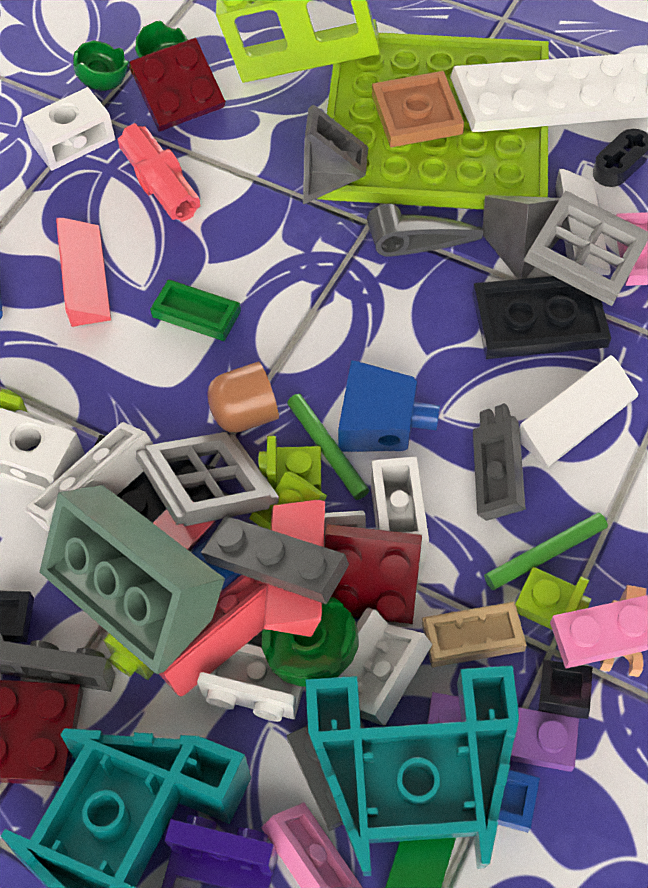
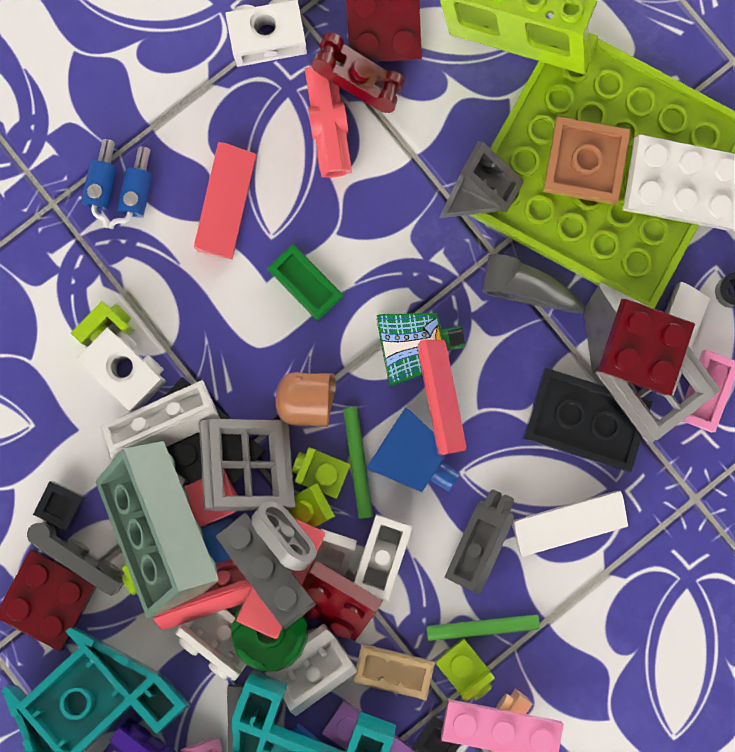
camera: 20 degrees right, 25 degrees up
none -> light grey plate [252,501,317,571]
none -> dark red plate [312,32,405,113]
none -> torso [376,313,465,387]
none -> coral slope [417,340,467,456]
none -> dark red plate [597,299,695,396]

